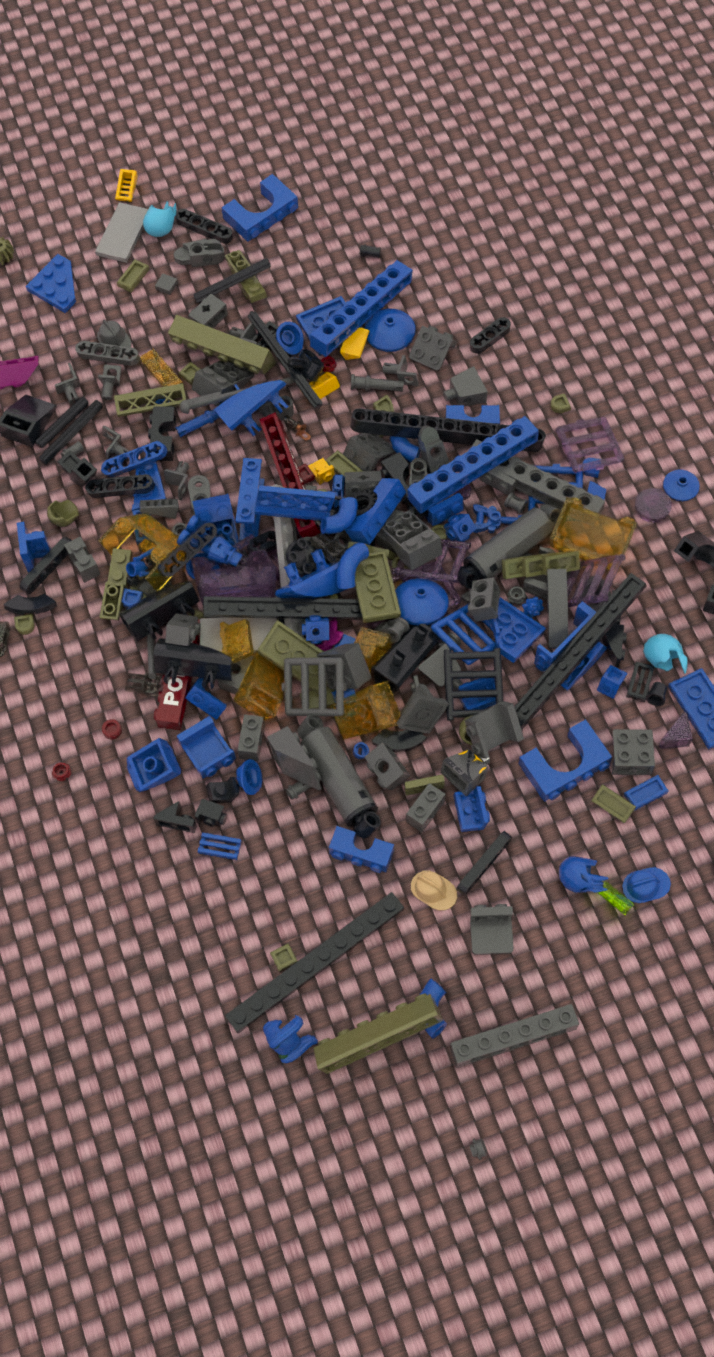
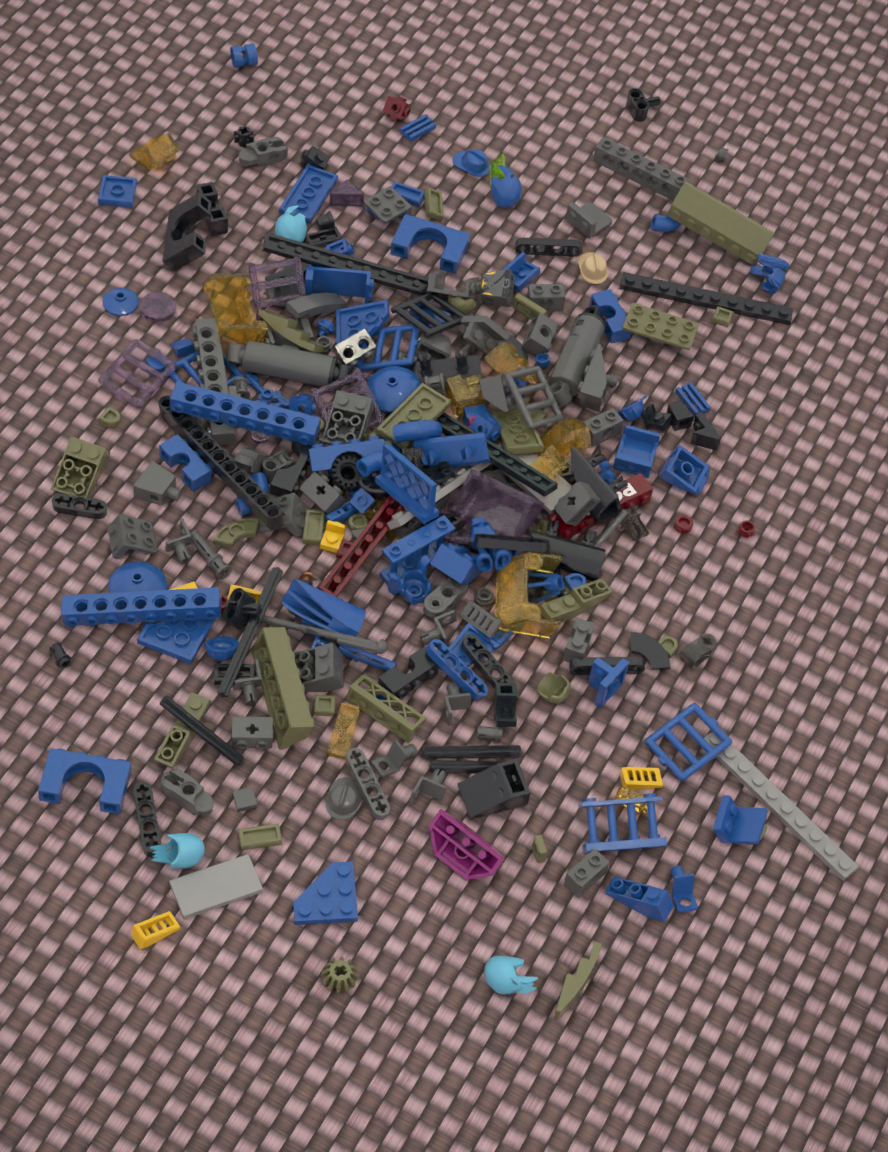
camera: 140 degrees left, 10 degrees down
none -> olive slope [51,436,111,498]
none -> blue hair [388,554,432,605]
none -> olive bracket [622,303,699,350]
none -> black beam [626,88,661,122]

